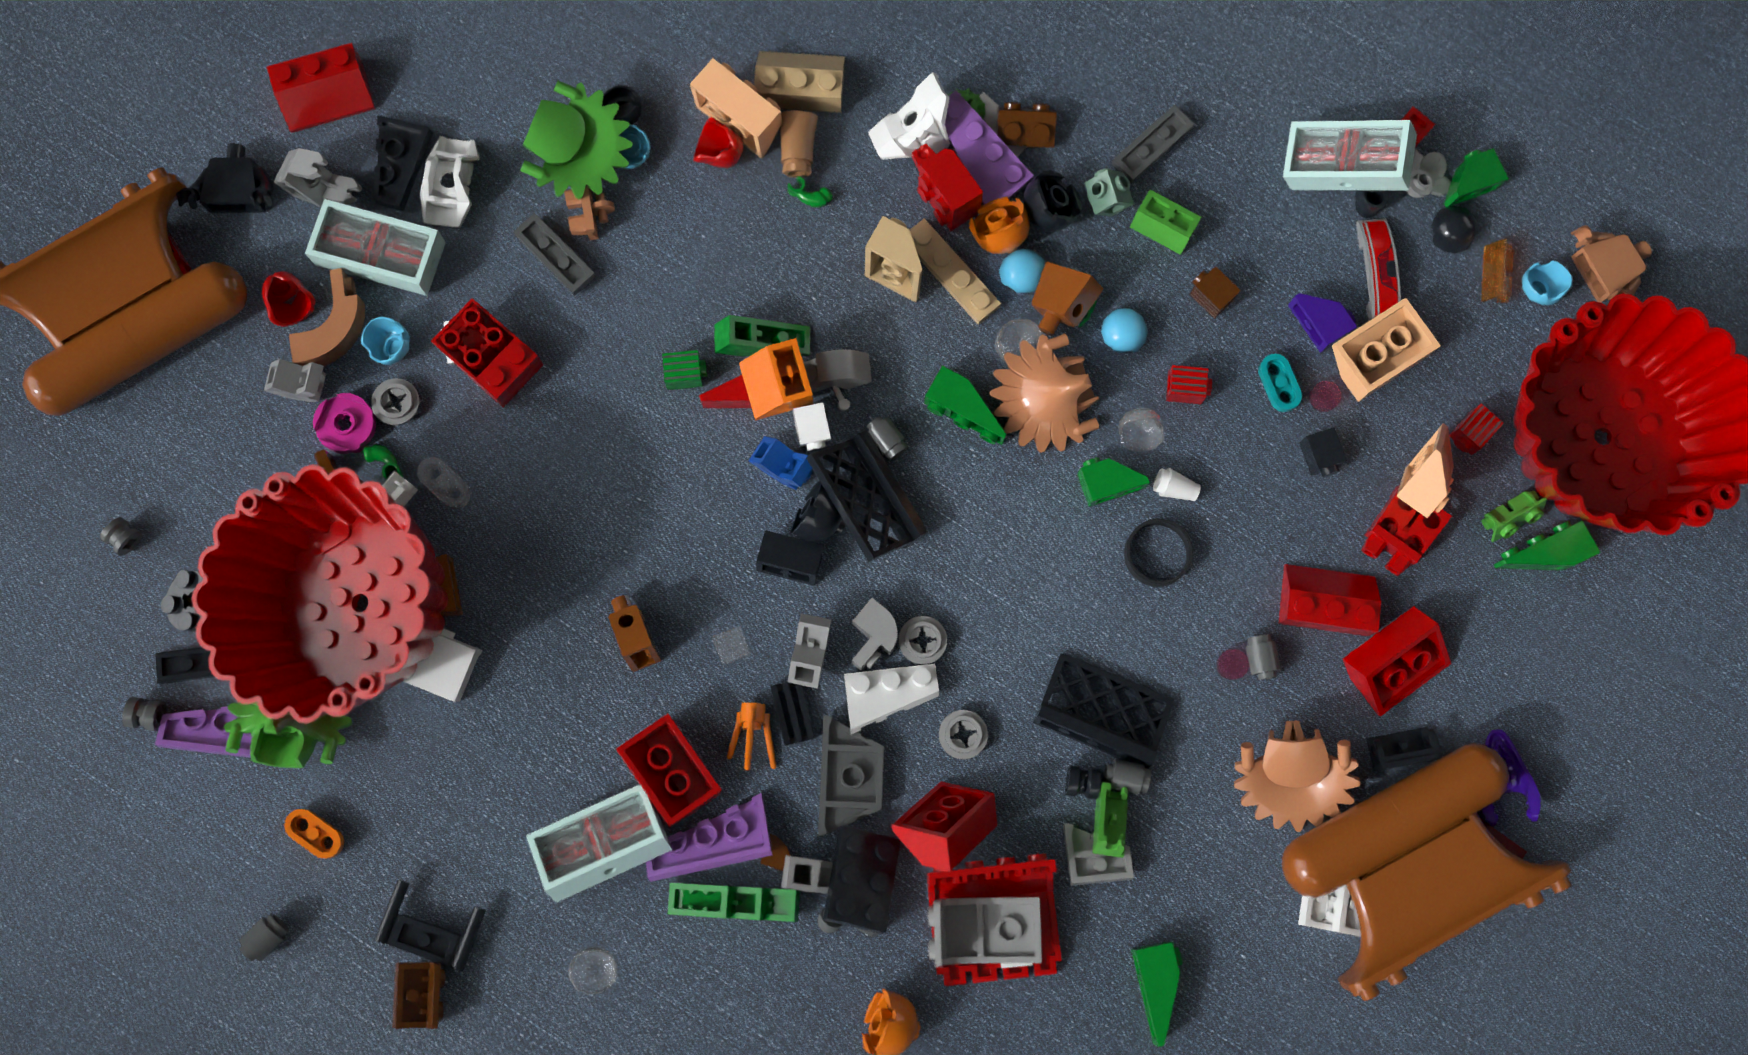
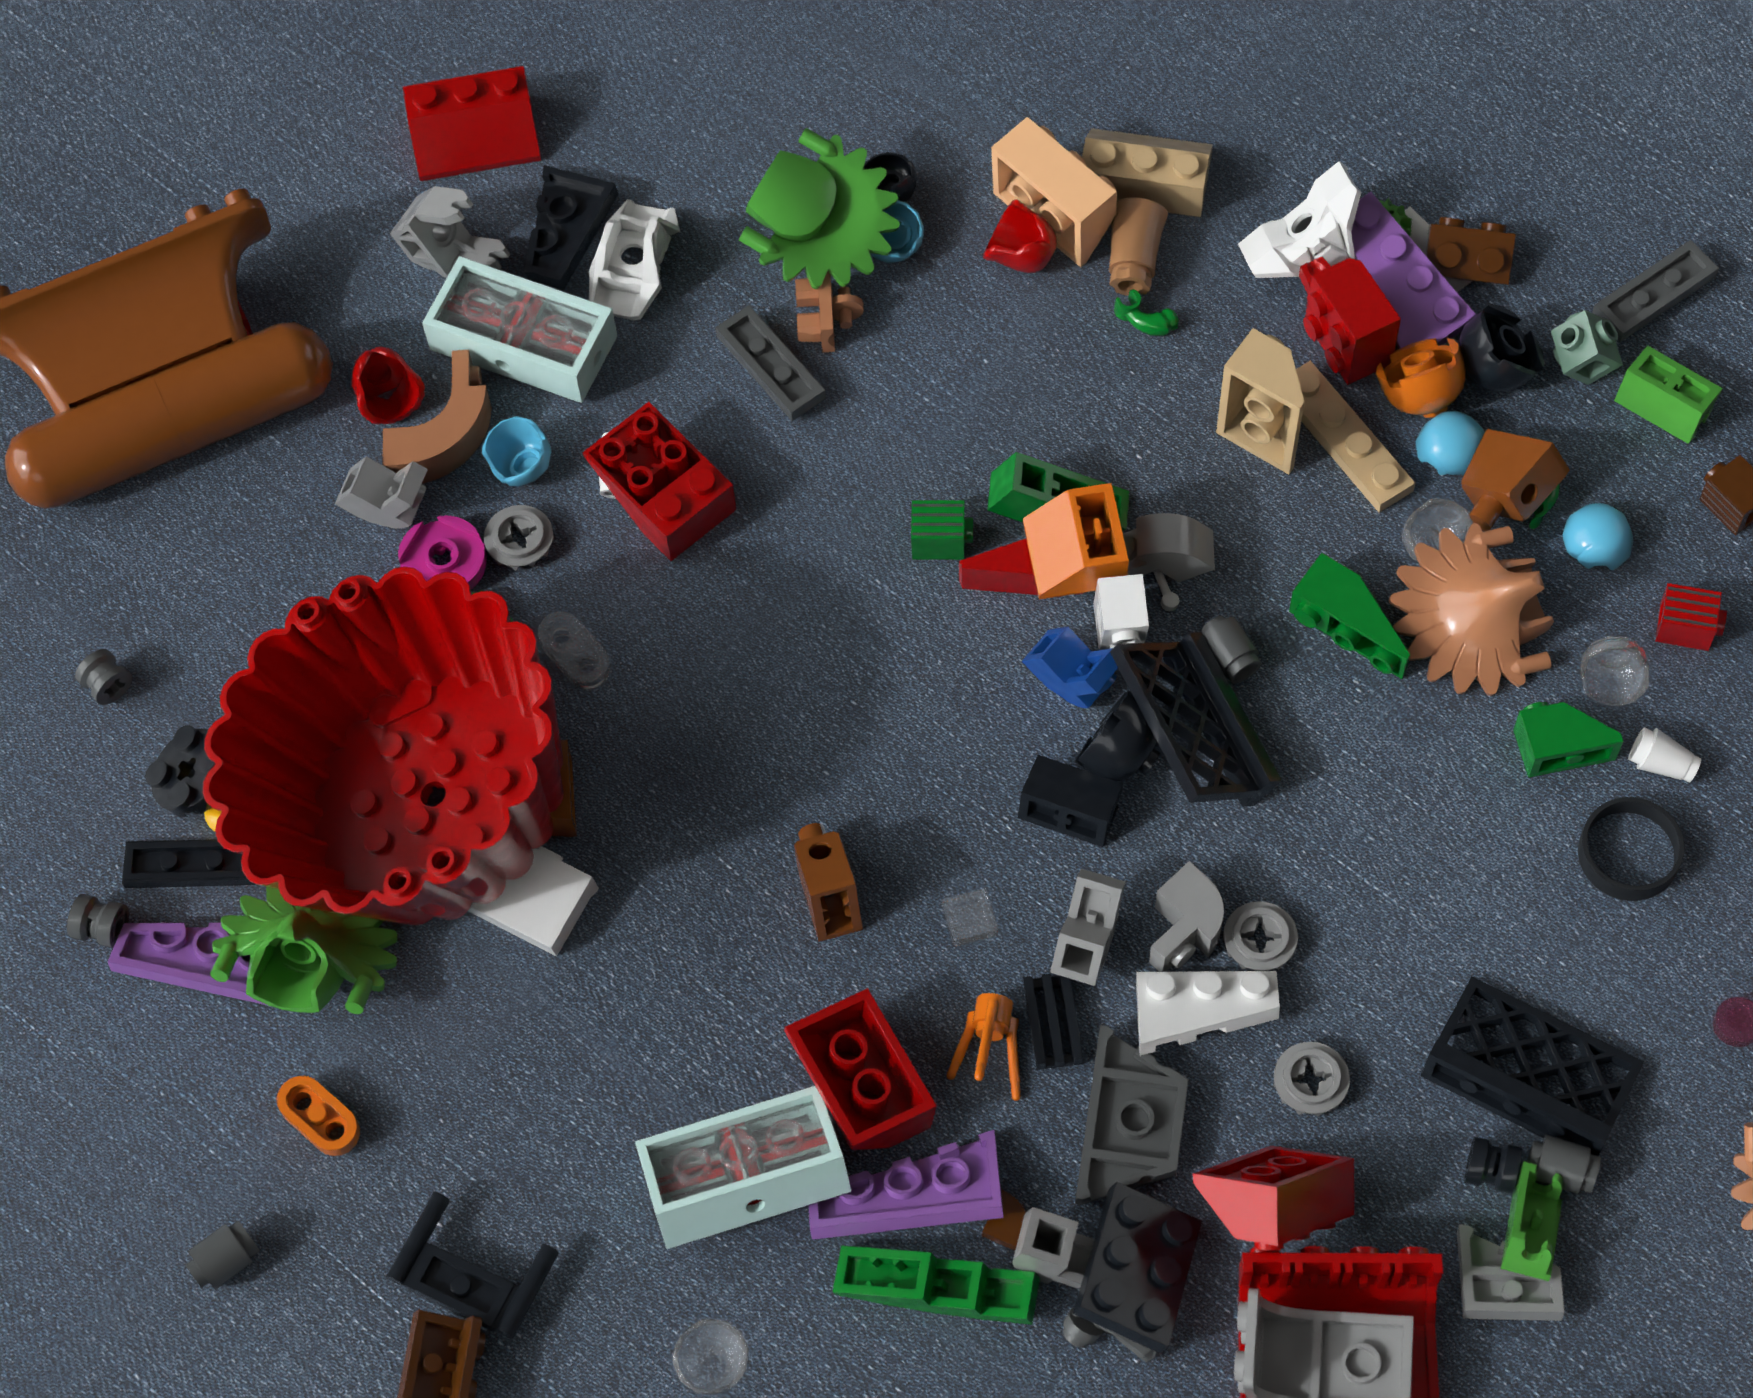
camera: 15 degrees right, 15 degrees down
black torso [176,143,274,213] -> none

